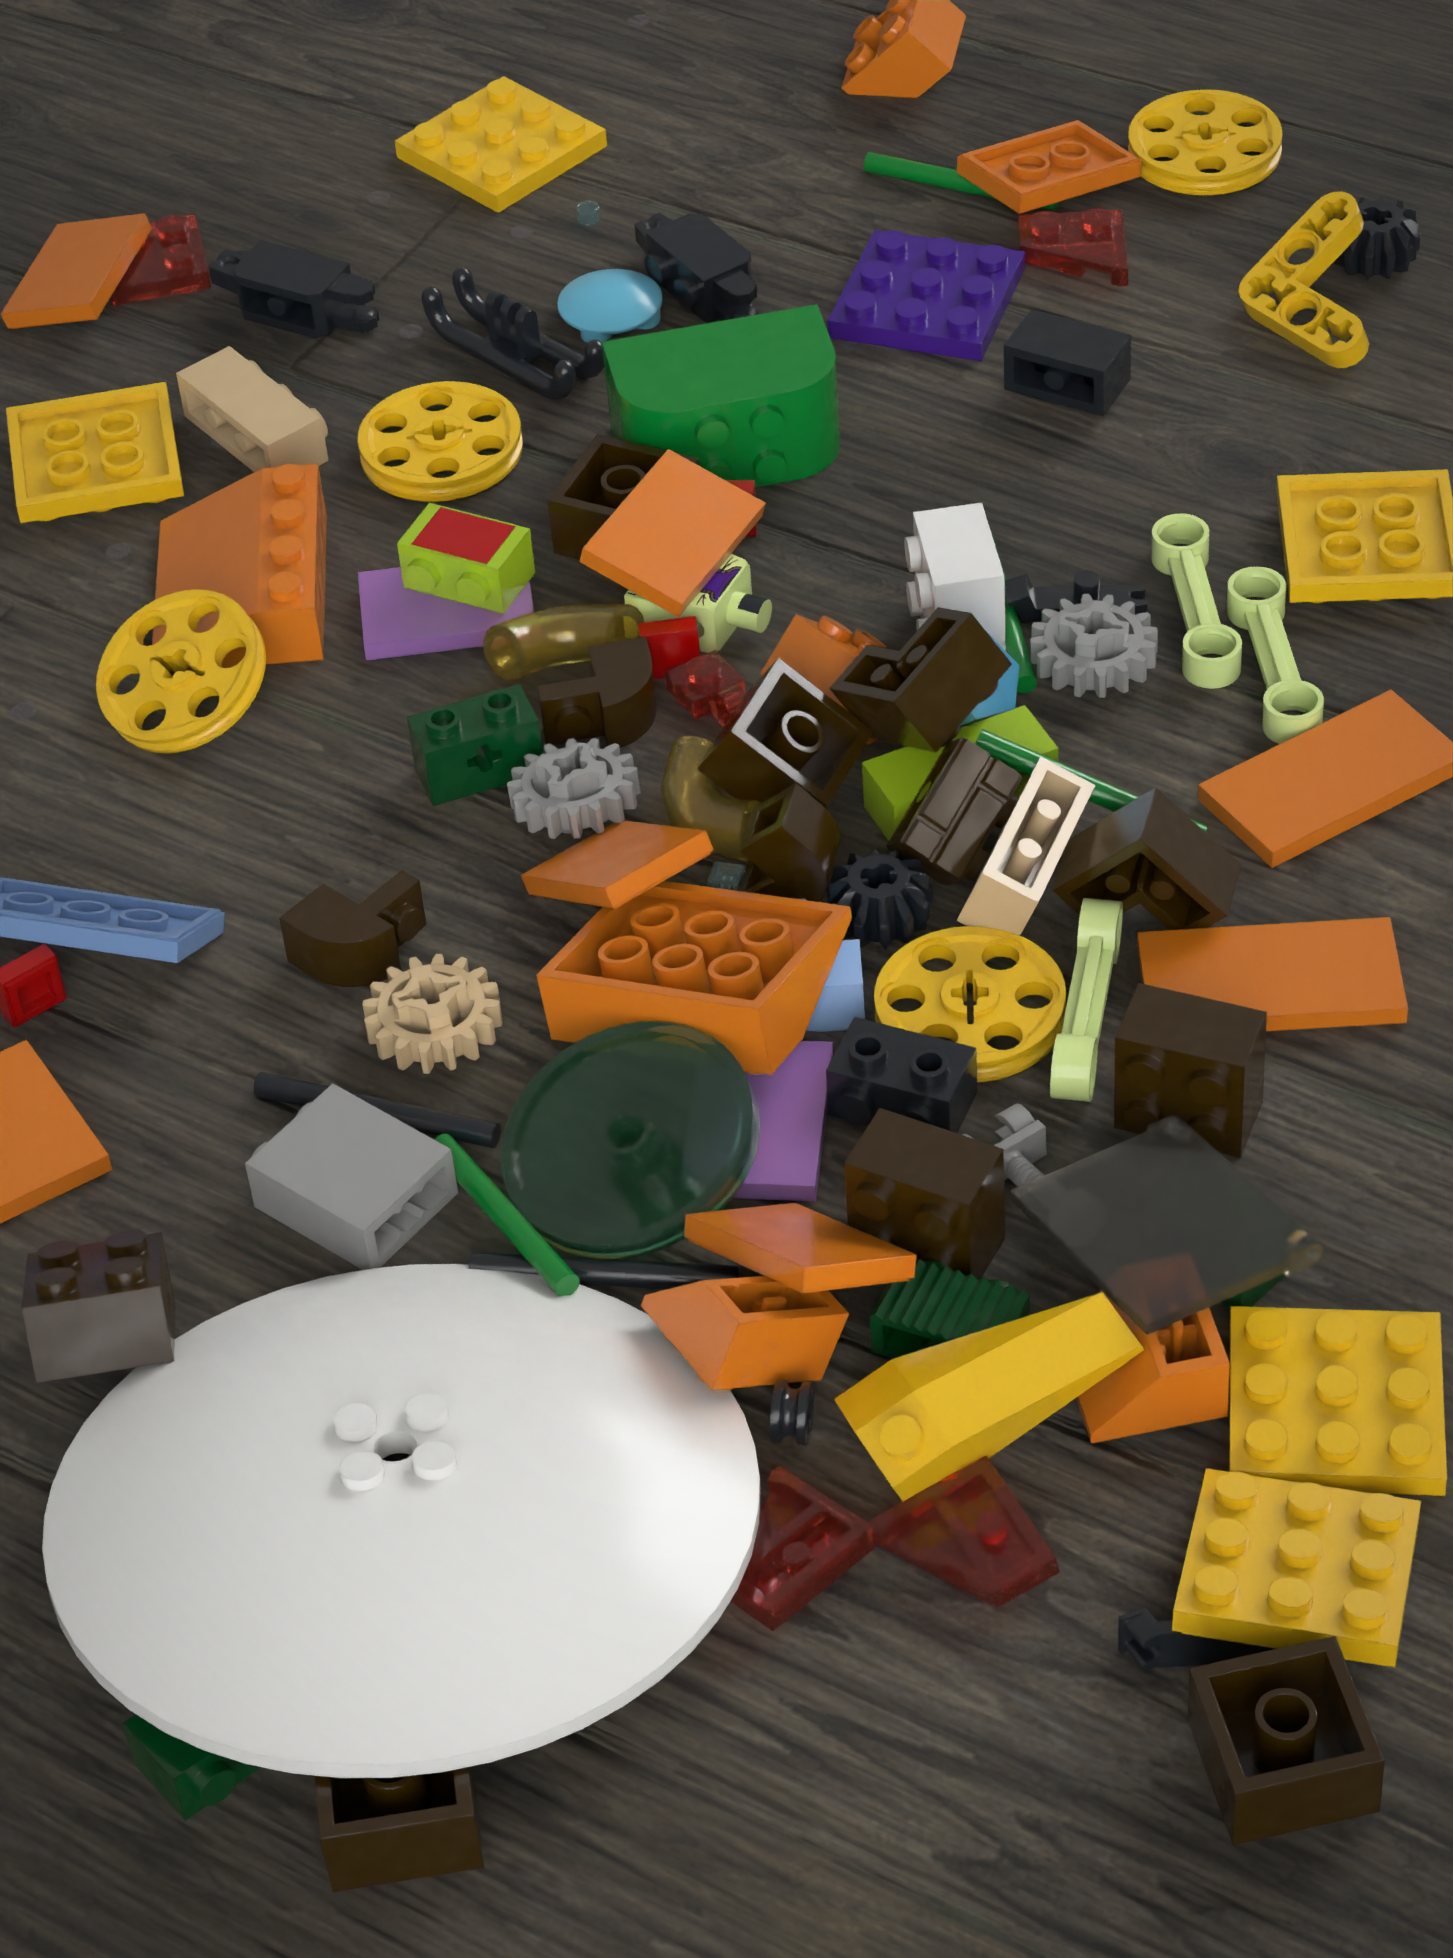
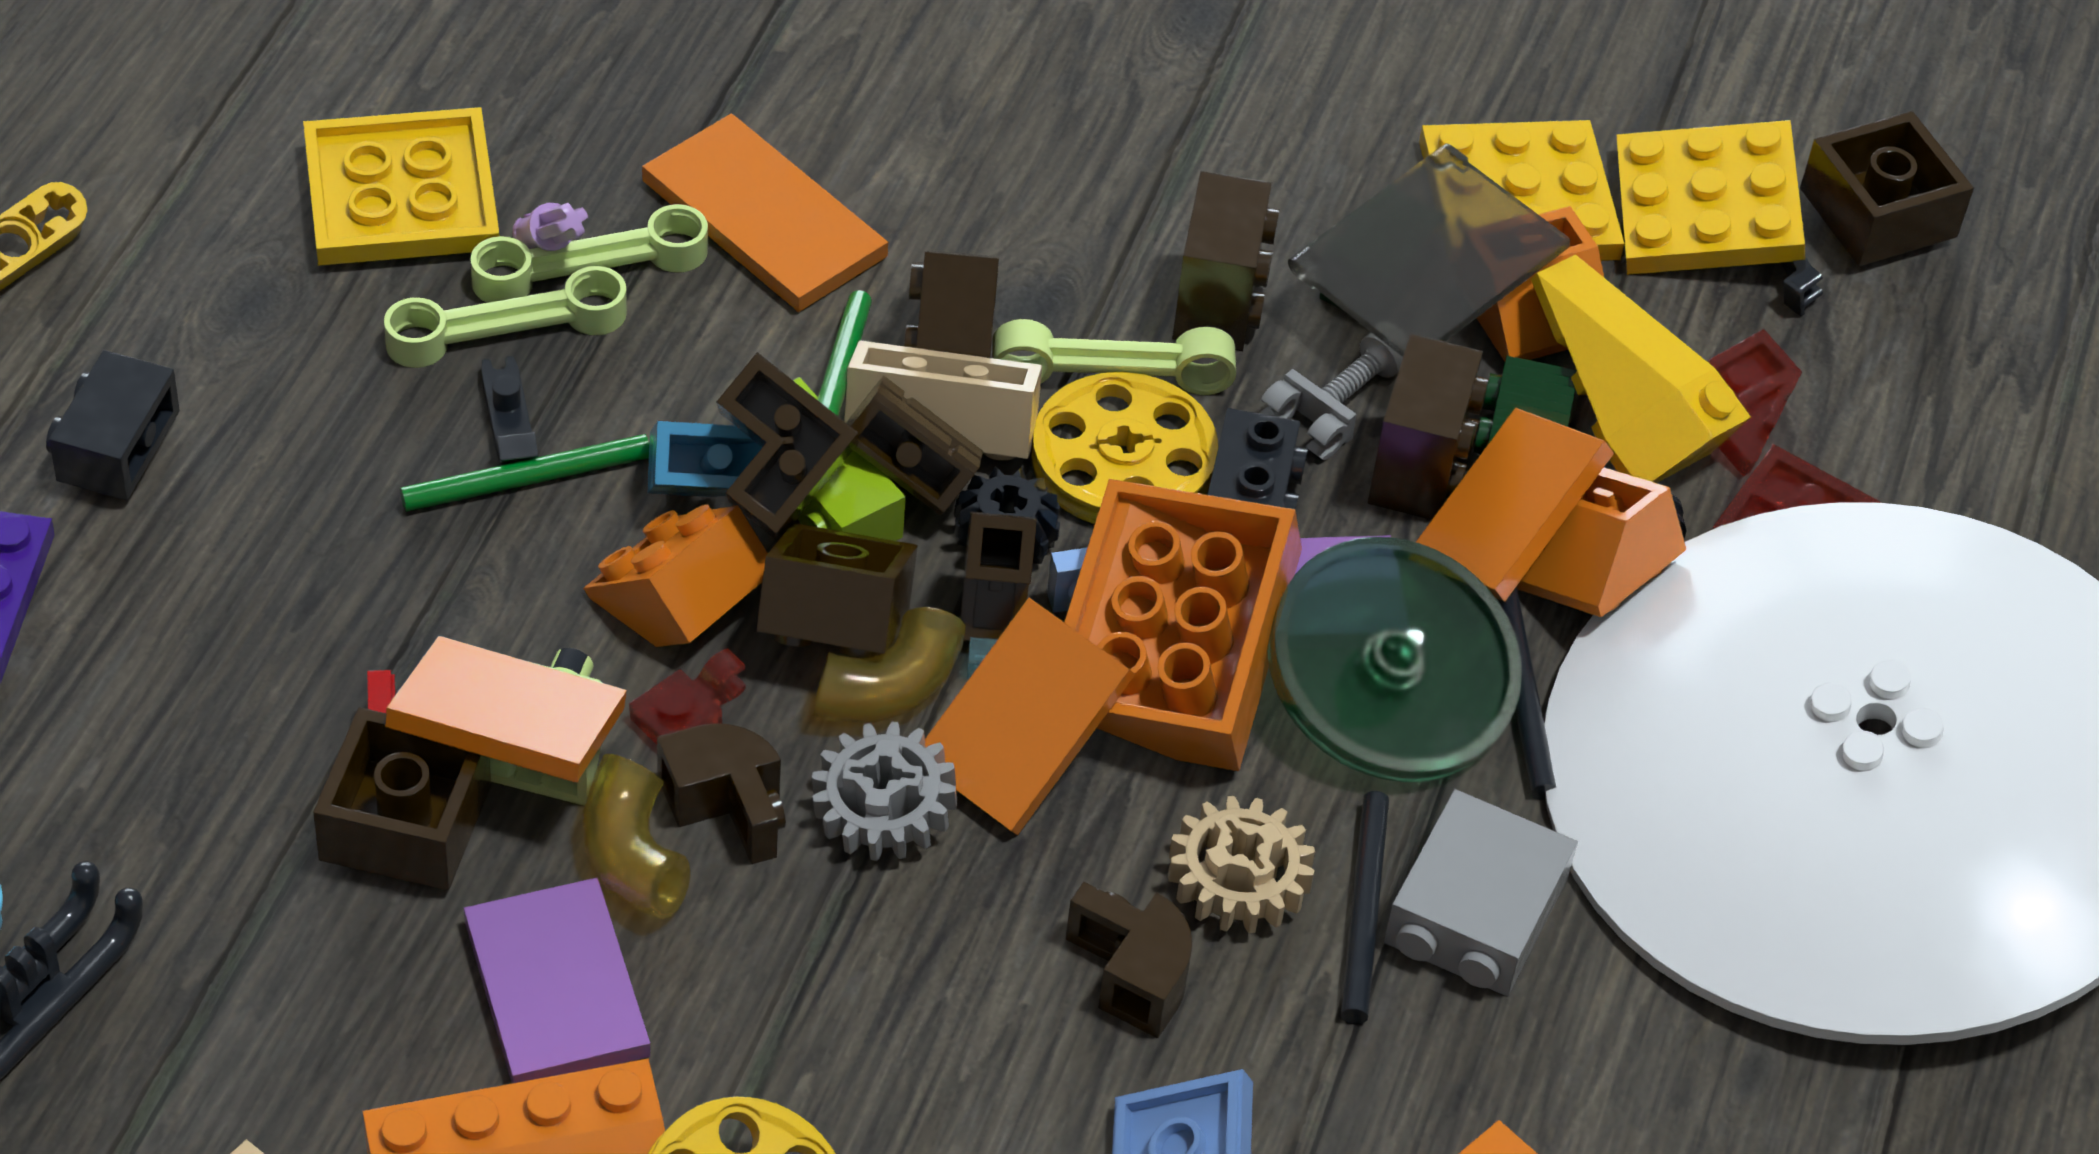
camera: 110 degrees left, 5 degrees up
dark brown brick [21,1230,176,1383] -> none
yellow wedge [358,381,523,502] -> none
lime brick [397,503,535,614] -> none
dark green brick [407,684,543,806] -> none
green bar [434,1134,580,1296] -> none
green brick [602,304,840,487] -> none
red tile [638,616,702,679] -> none
white brick [904,503,1006,651] -> none
light grey gear [1030,594,1158,698] -> none
orange tile [1137,917,1408,1031] -> none
none -> lavender axle [512,203,588,251]

